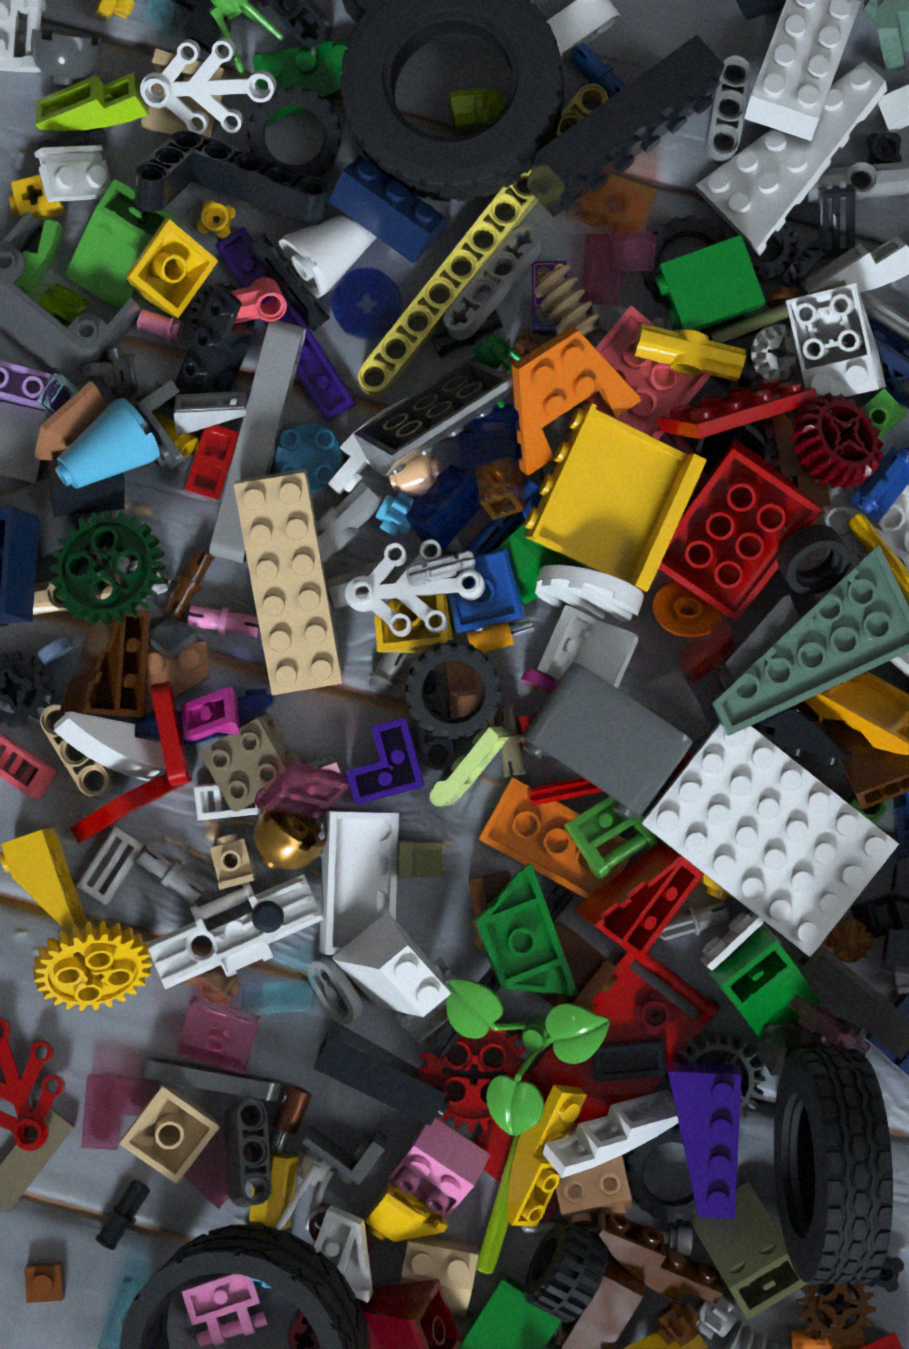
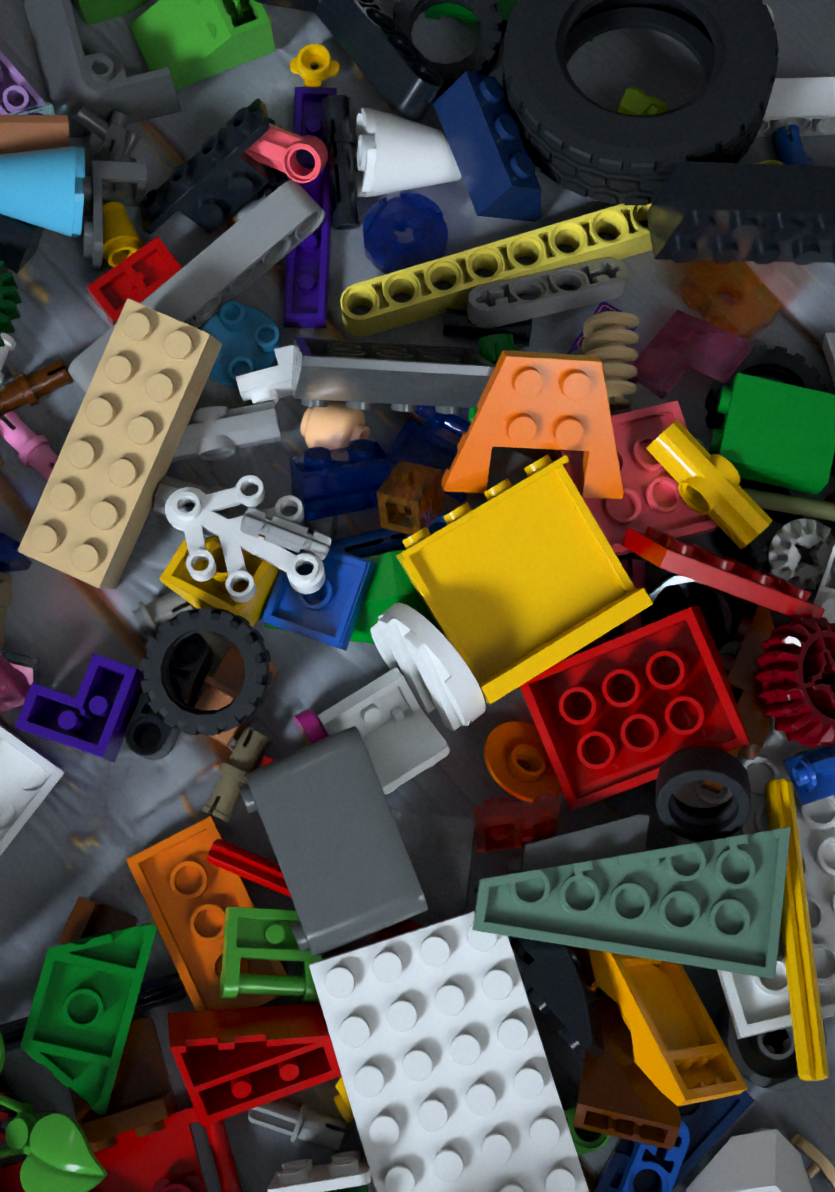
camera: 25 degrees right, 10 degrees down
clear neon green tile [39,283,88,328] -> none
yellow slope [125,218,218,318] -> none
bright pink pin [137,309,184,343] -> none
light grey slope [174,391,247,435] -> none
medium azure gear [375,492,419,537] -> none
olive panel [398,841,442,878] -> none
yellowish green hinge [429,726,510,807] -> none
light orange piece [466,620,535,653] -> none

